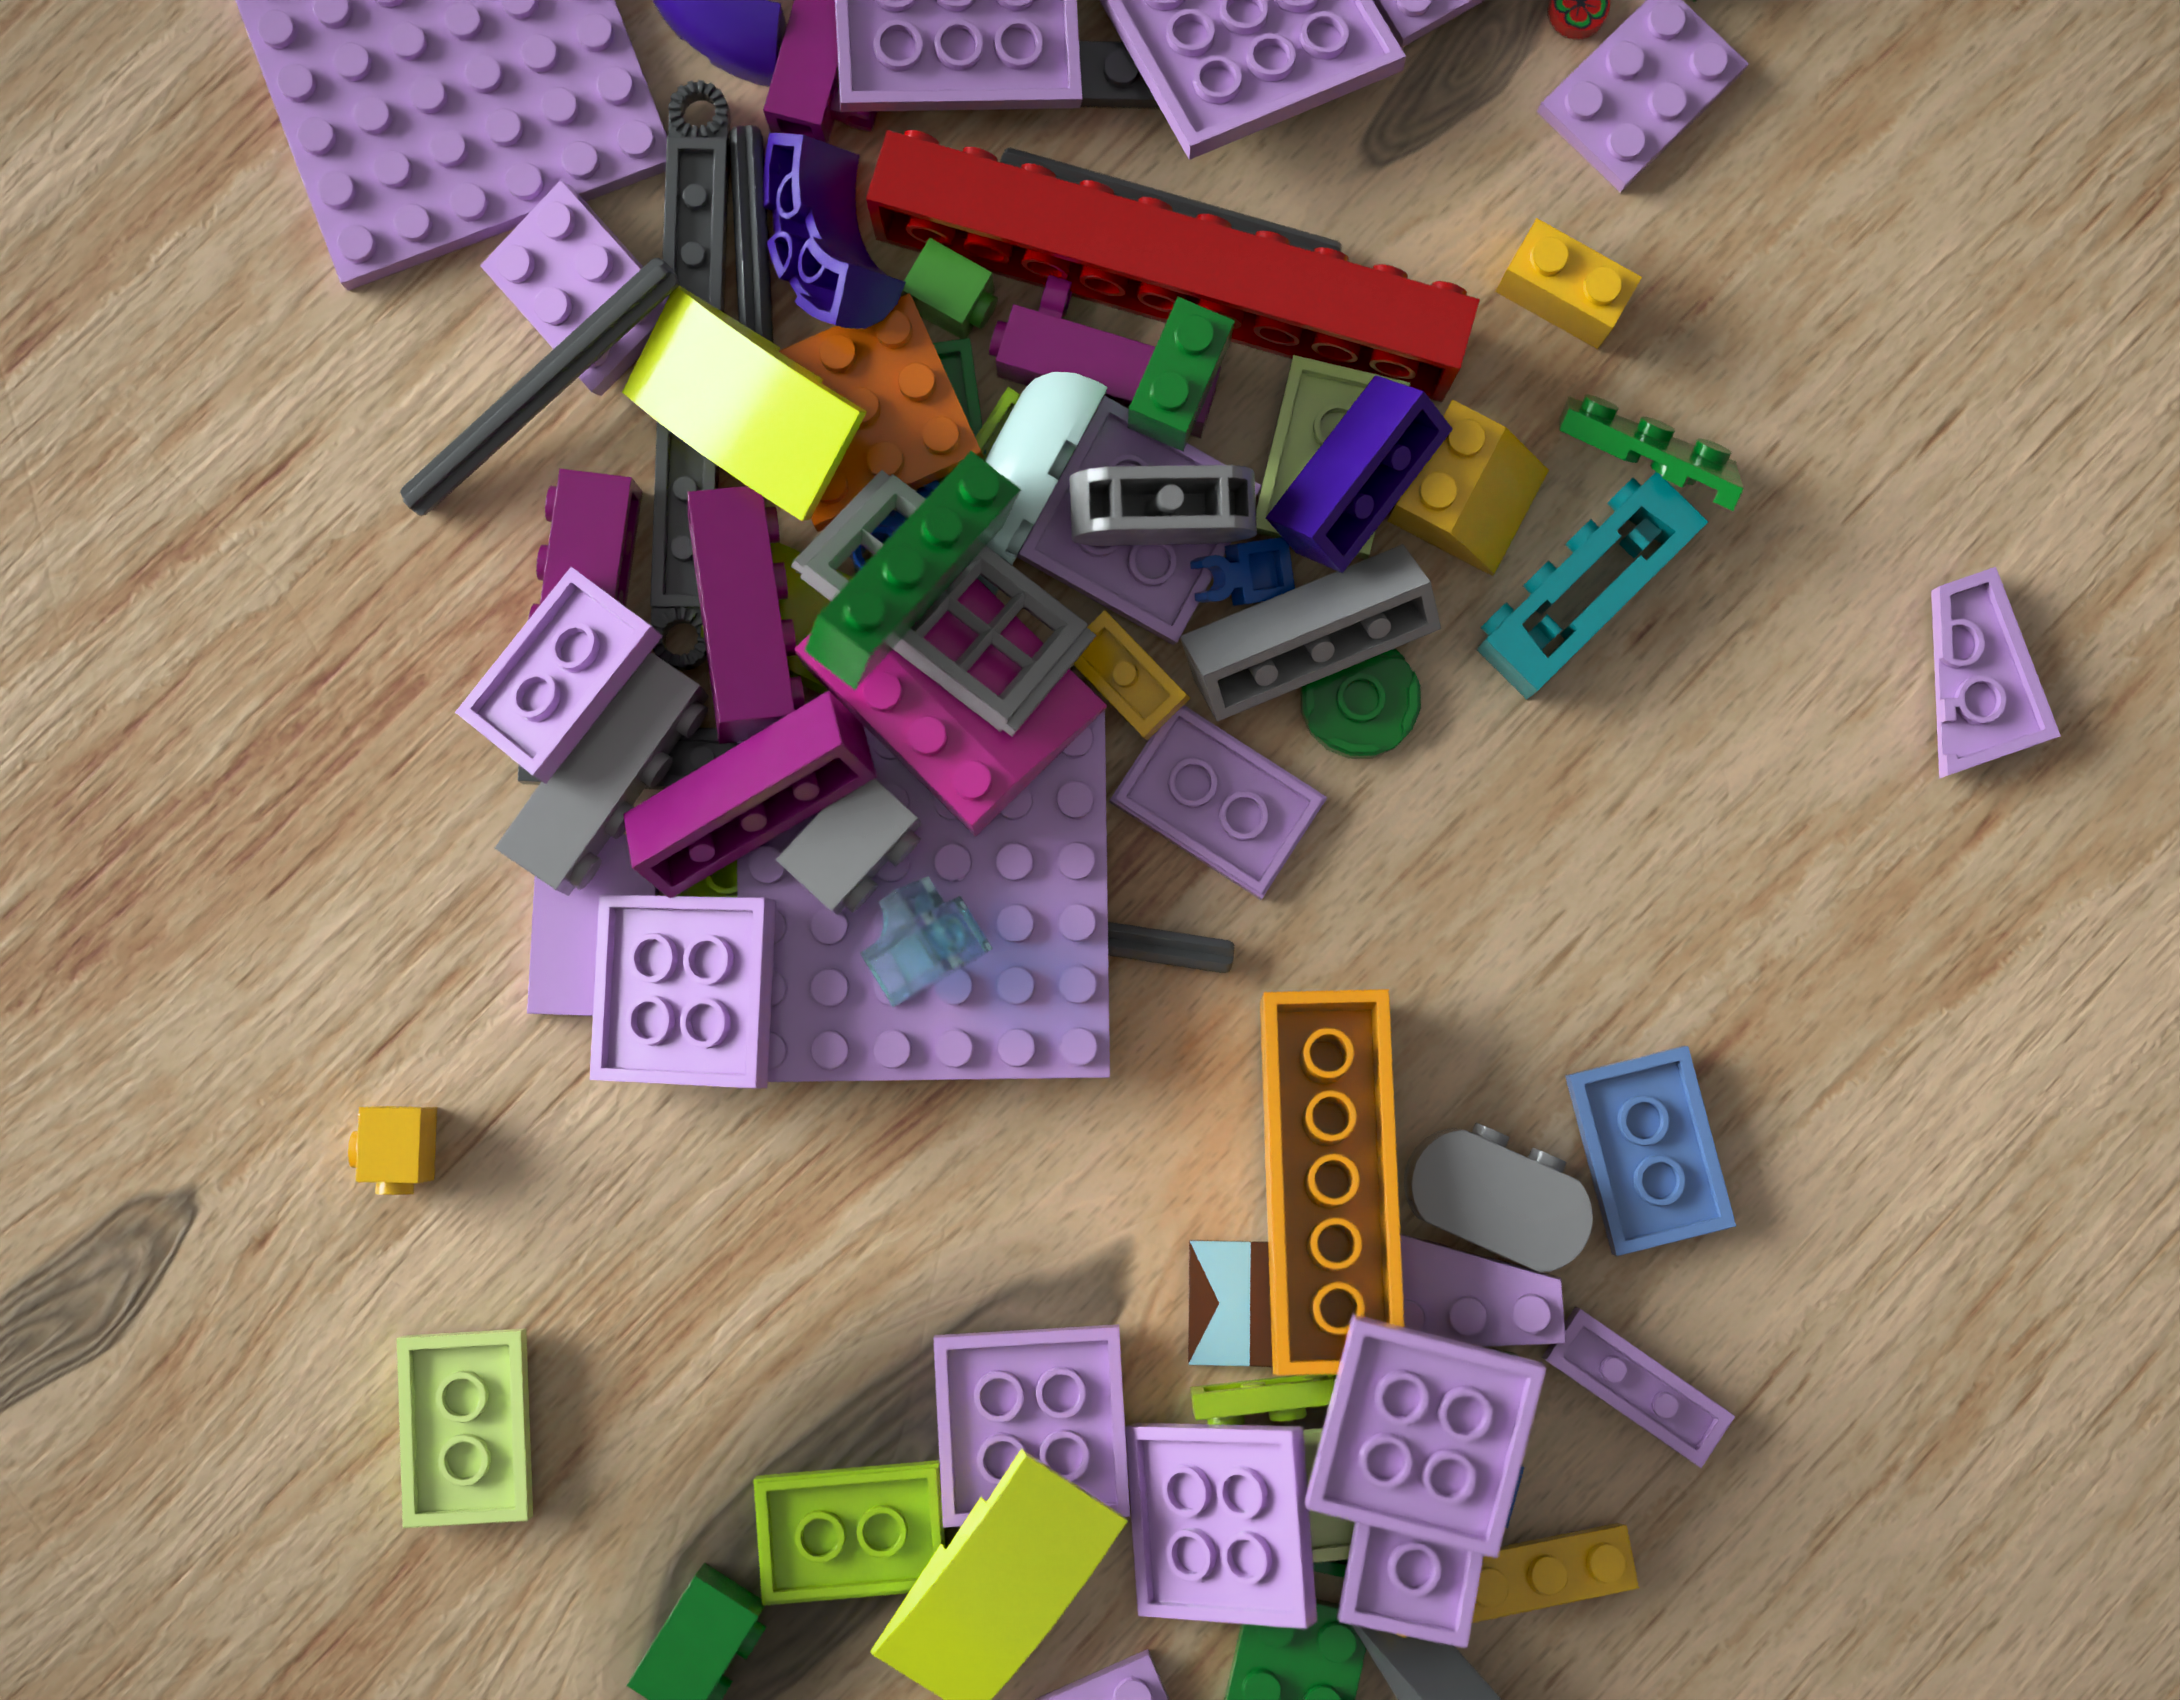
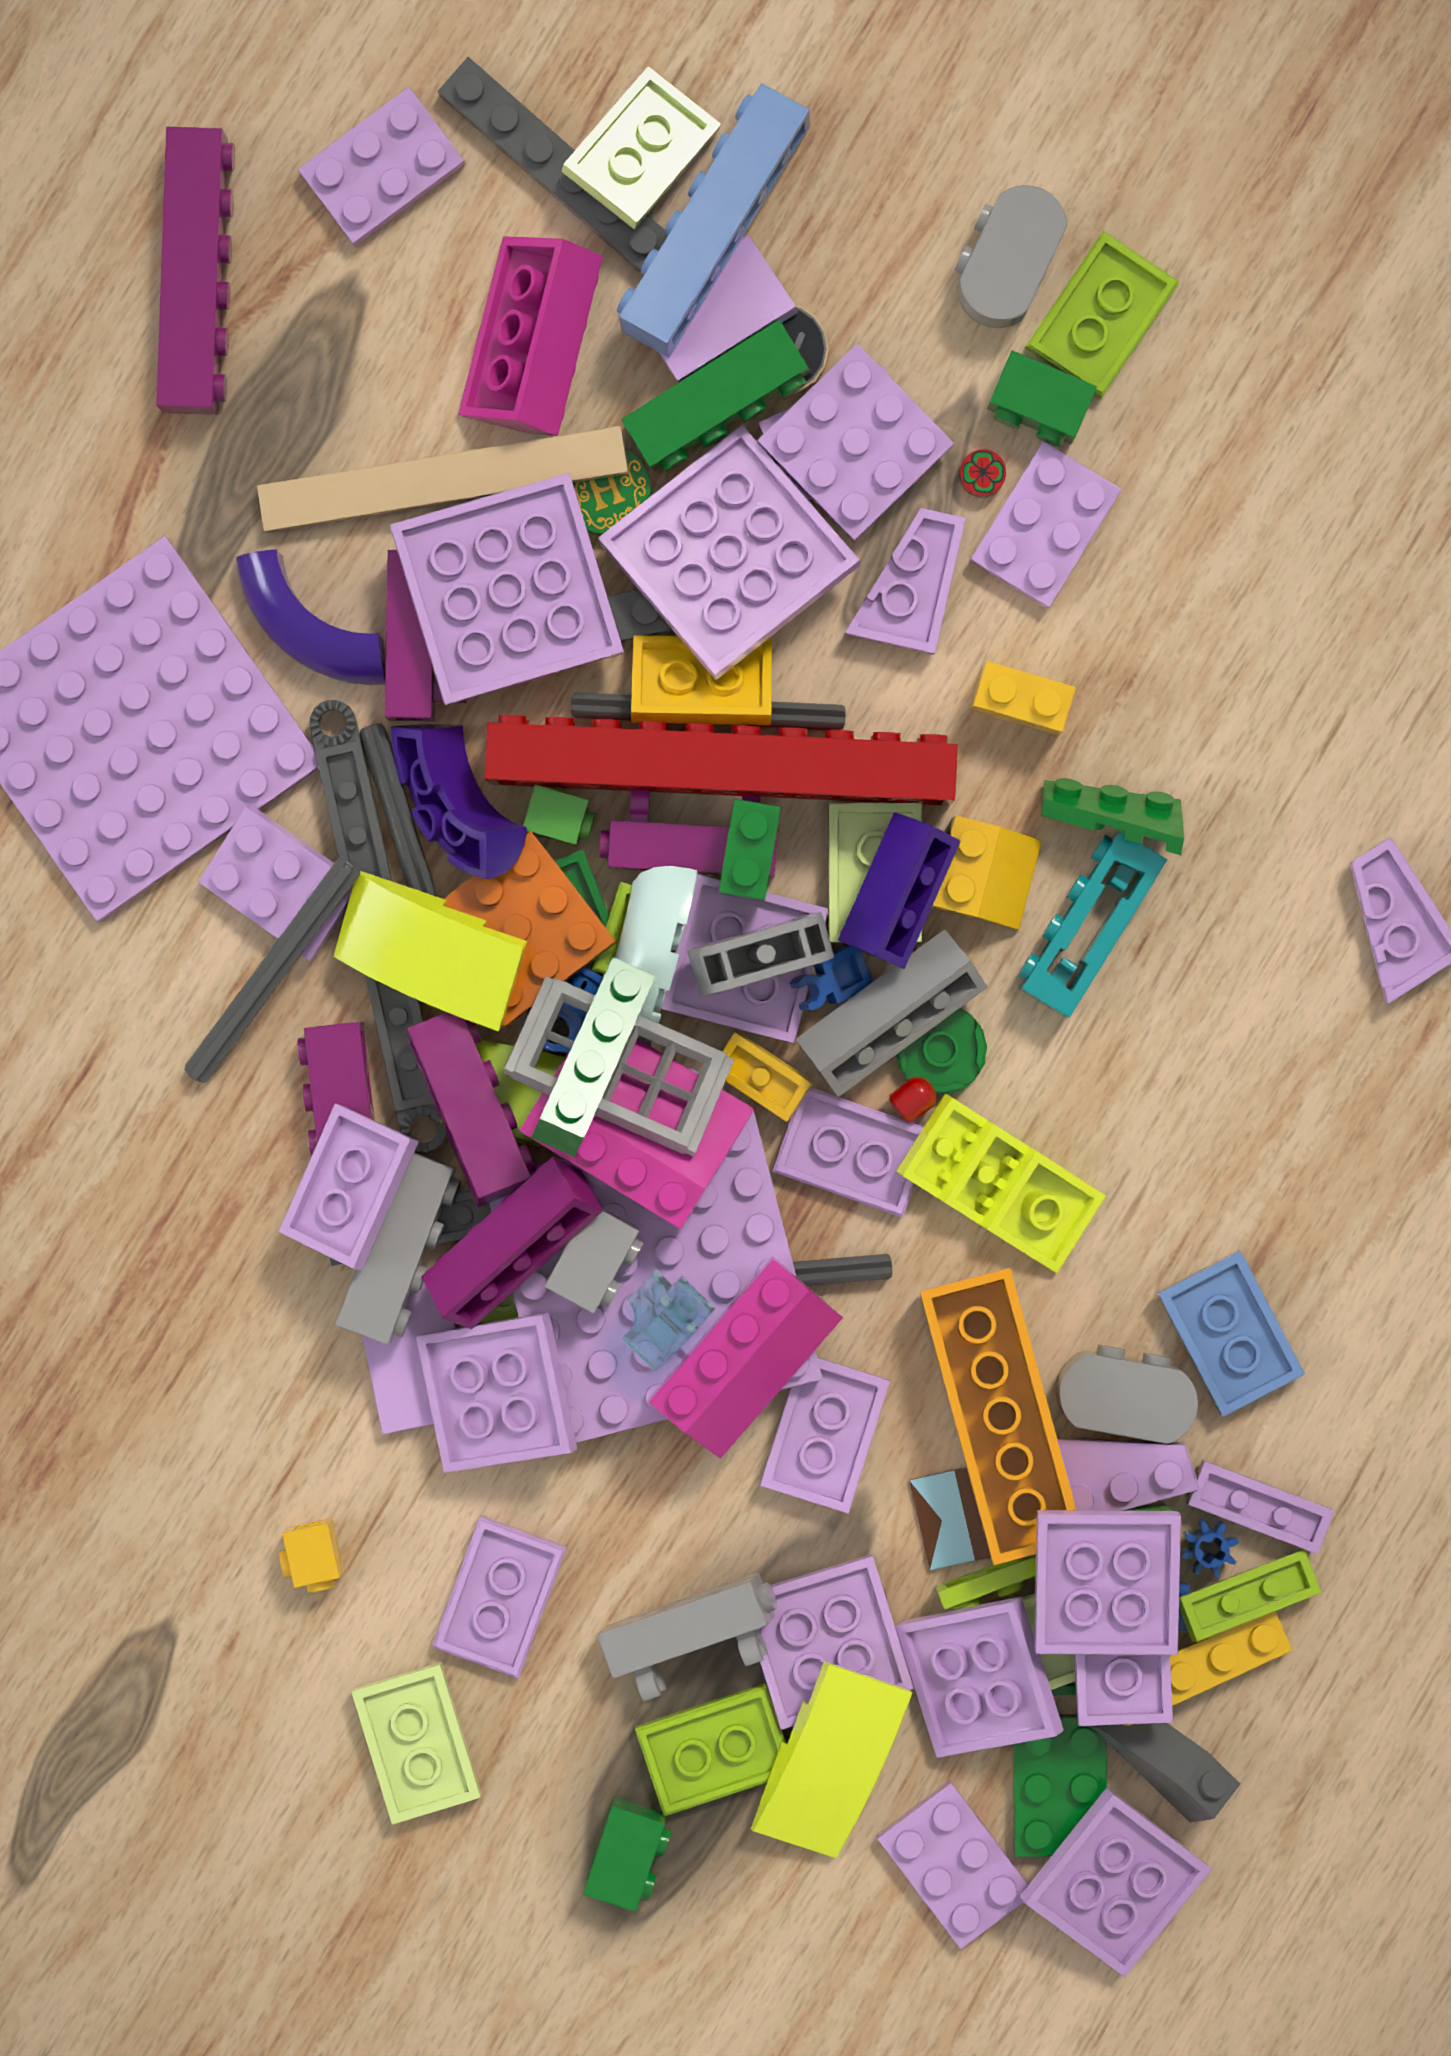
camera: 10 degrees left, 5 degrees up
none -> lavender tile [432,1515,567,1679]
none -> light grey brick [597,1572,777,1701]
none -> yellow plate [631,635,772,725]
none -> dark pink slope [649,1256,843,1459]
none -> lavender plate [760,1357,890,1514]
none -> lavender wing [844,508,966,655]
none -> red piece [889,1076,937,1124]
none -> neon yellow slope [896,1094,1106,1273]
none -> lime plate [1179,1549,1322,1642]
none -> blue gear [1180,1518,1239,1577]

